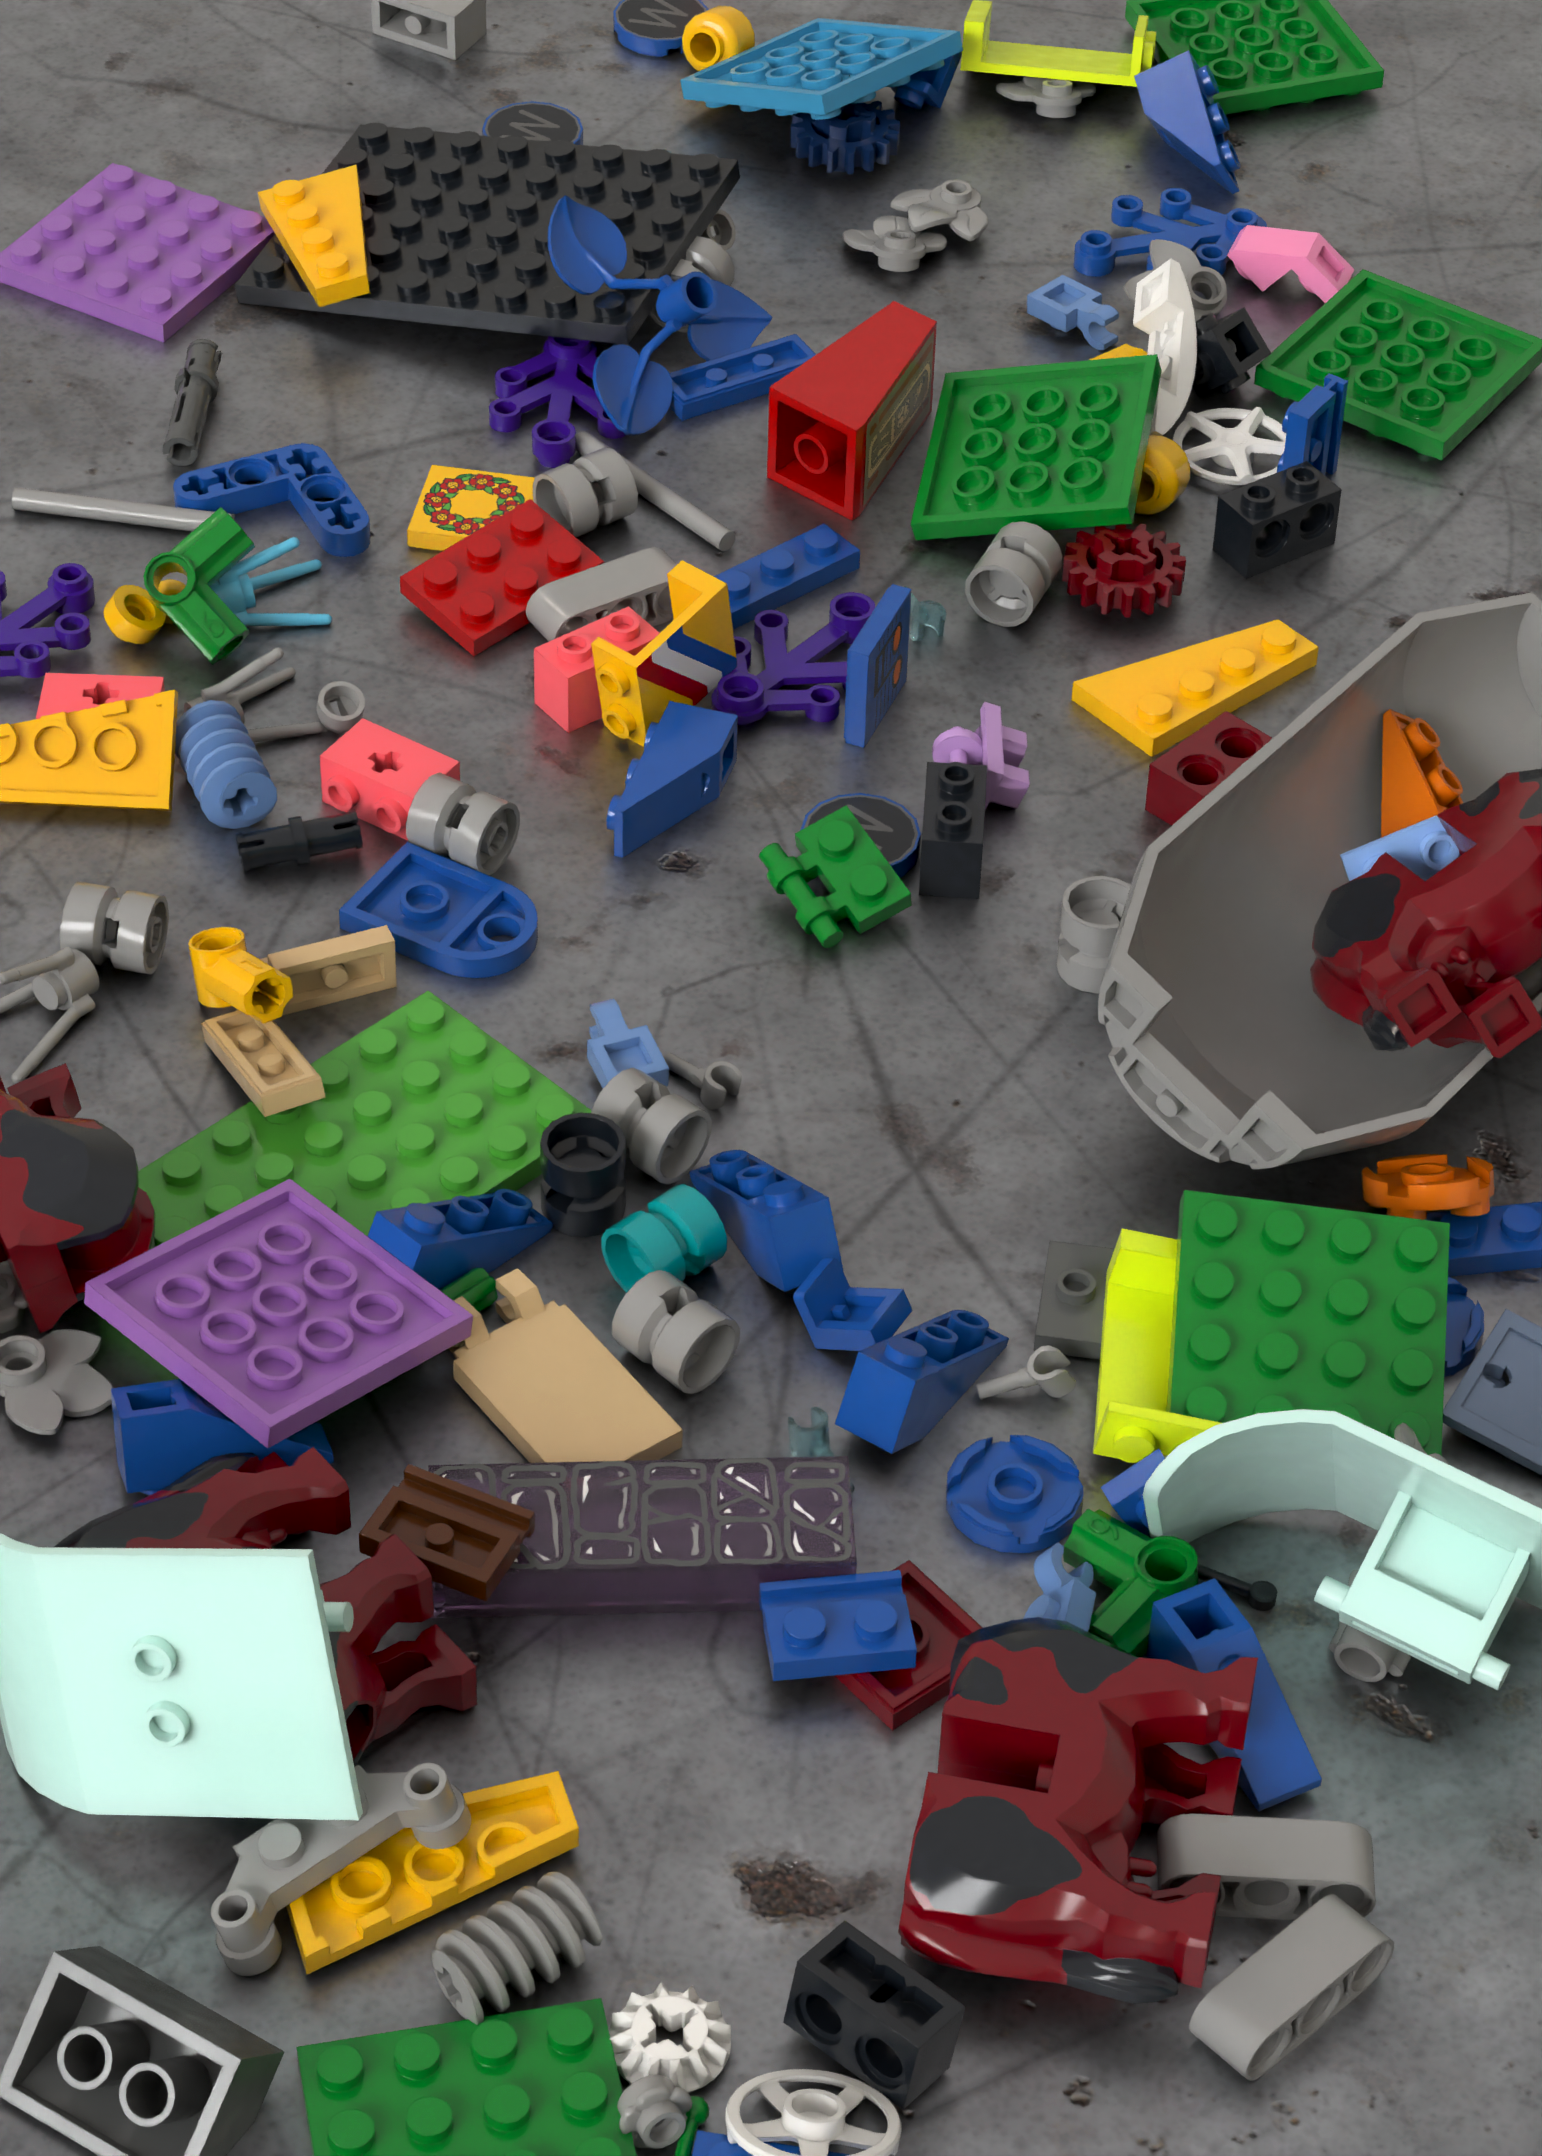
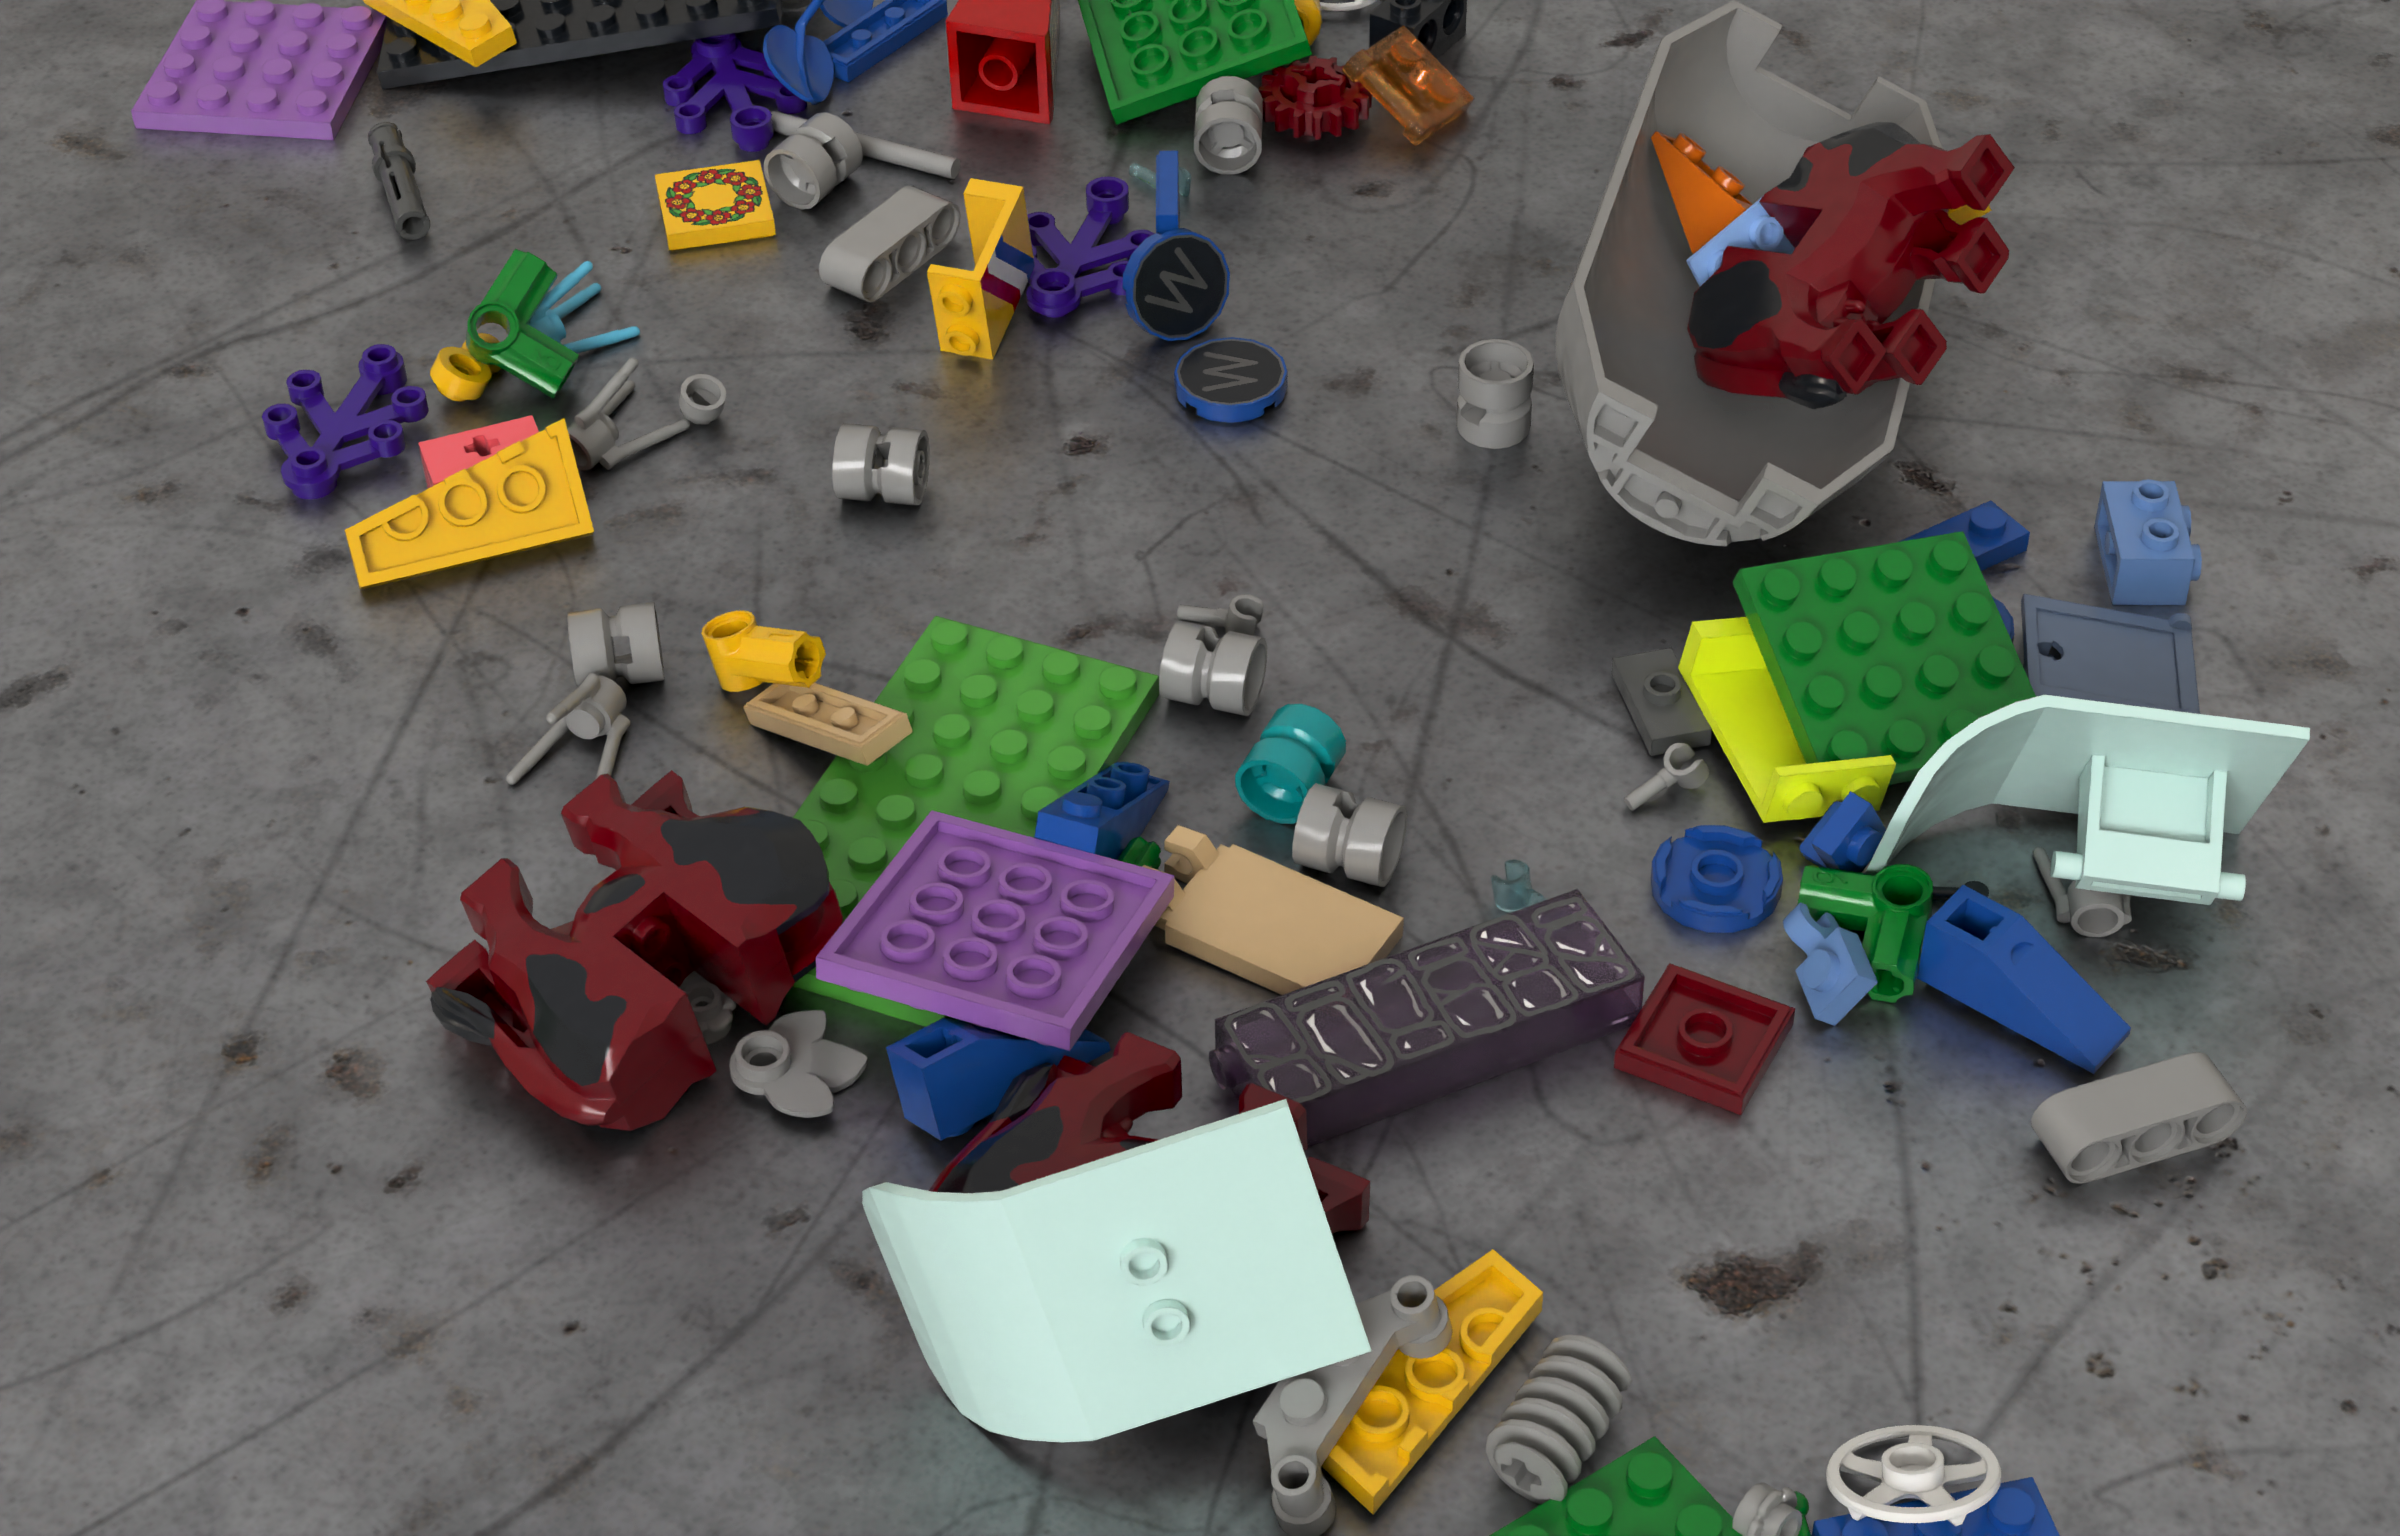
camera: 20 degrees left, 0 degrees up
light grey bar [12,487,235,532] -> none
blue beam [173,443,370,557] -> none
medium blue piece [175,700,277,829] -> none
black pin [235,809,363,872] -> none
tan panel [260,925,397,1016] -> none
coral brick [320,718,460,841] -> none
blue tile [339,842,538,978] -> none
reddish brown plate [359,1464,535,1602] -> none
red plate [400,499,604,657] -> none
coral brick [534,606,660,733] -> none
black wheel [540,1112,626,1237] -> none
medium blue plate [587,999,669,1089] -> none
blue slope [606,701,738,858] -> none
white gear [609,1982,731,2093] -> none
blue slope [689,1150,844,1292] -> none
blue plate [714,523,860,630] -> none
green plate [759,805,912,948] -> none
blue plate [759,1570,917,1681] -> none
black brick [783,1920,966,2110] -> none
blue bracket [793,1258,913,1351] -> none
blue slope [835,1310,1009,1454] -> none
dark red animal [898,1617,1258,2004] -> none
black brick [919,762,987,899] -> none
lavender hips [932,702,1030,810] -> none
yellow wing [1071,619,1319,757] -> none
dark red brick [1145,711,1272,826] -> none
light grey beam [1189,1894,1394,2081] -> none
orange plate [1362,1154,1494,1220] -> none
none -> black tile [1122,228,1230,341]
none -> clear orange plate [1342,25,1475,146]

